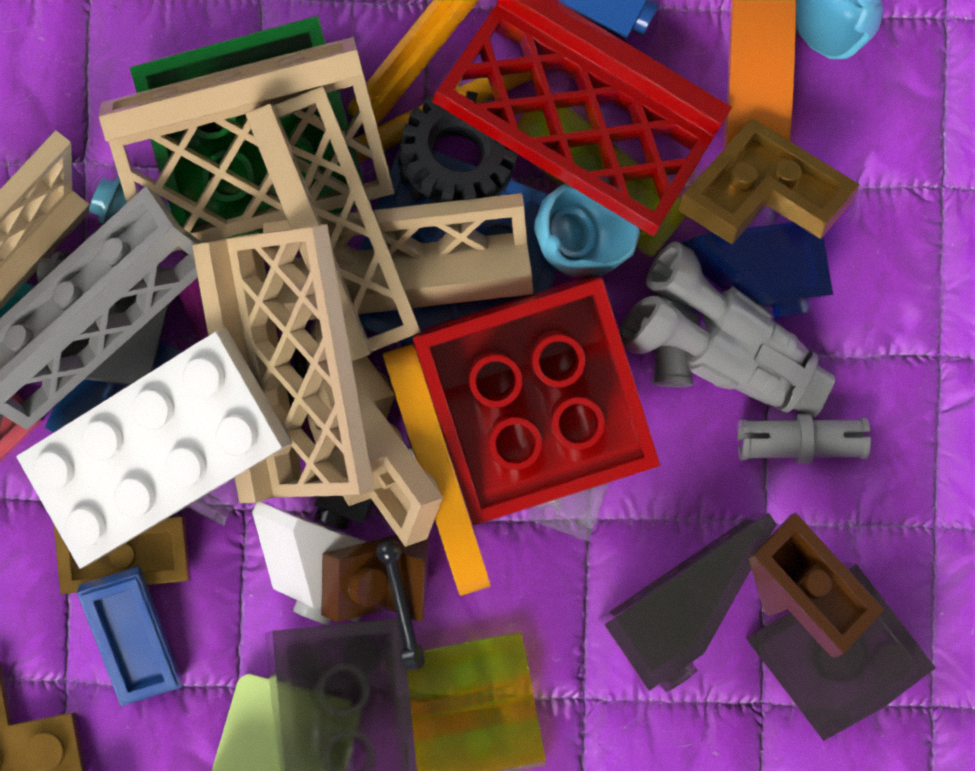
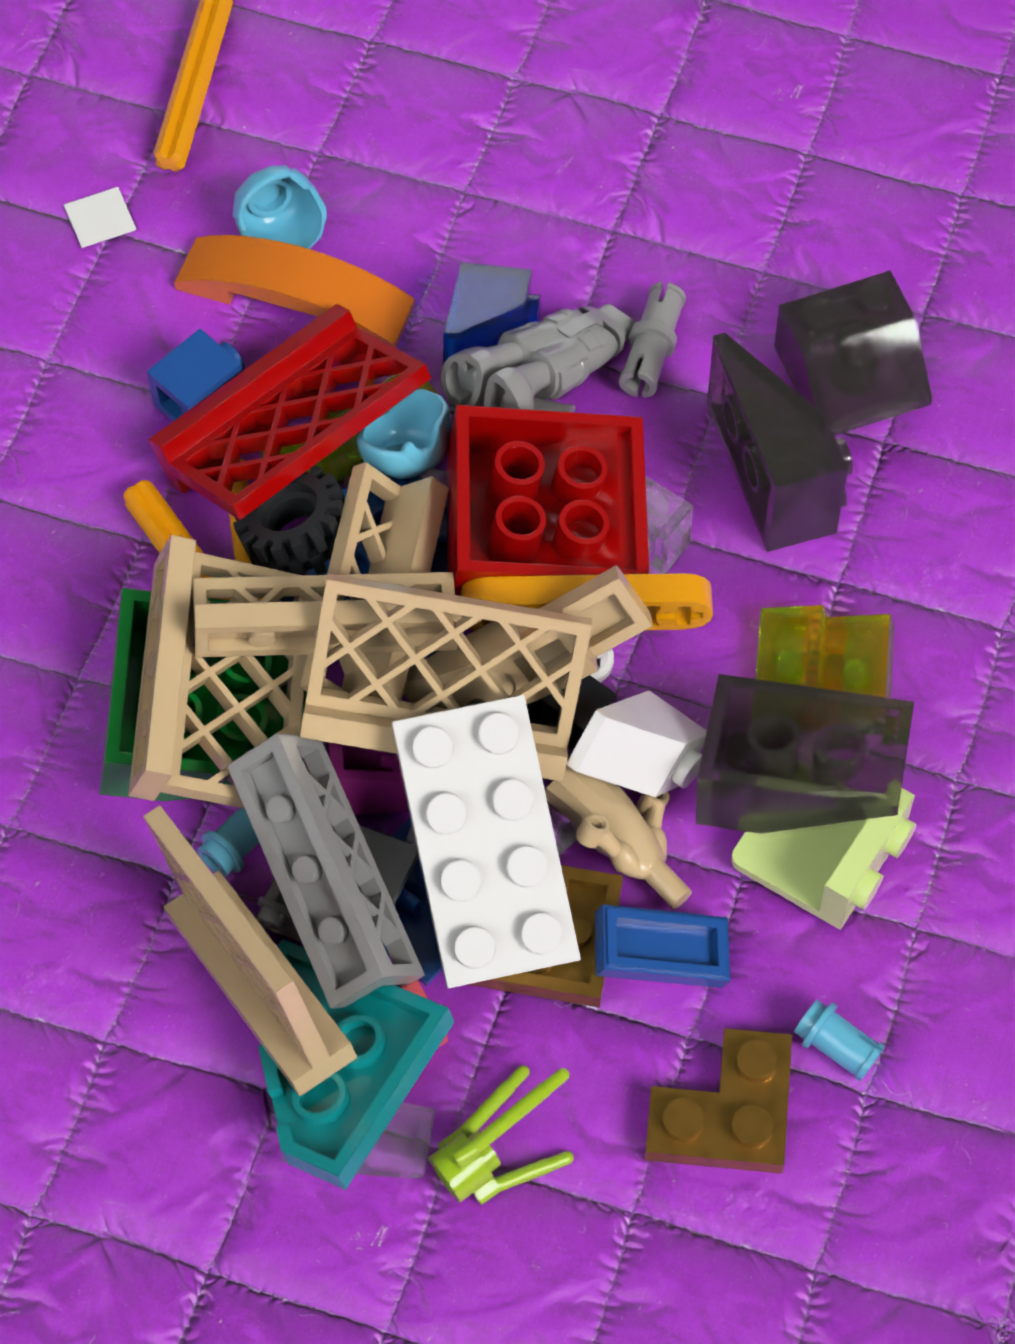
camera: 65 degrees left, 25 degrees down
reddish brown slope [321,533,430,623] -> none
black hinge [376,539,425,671] -> none
pearl gold plate [678,118,860,244] -> none
reddish brown slope [749,512,885,658] -> none
none -> tan piece [545,766,692,909]

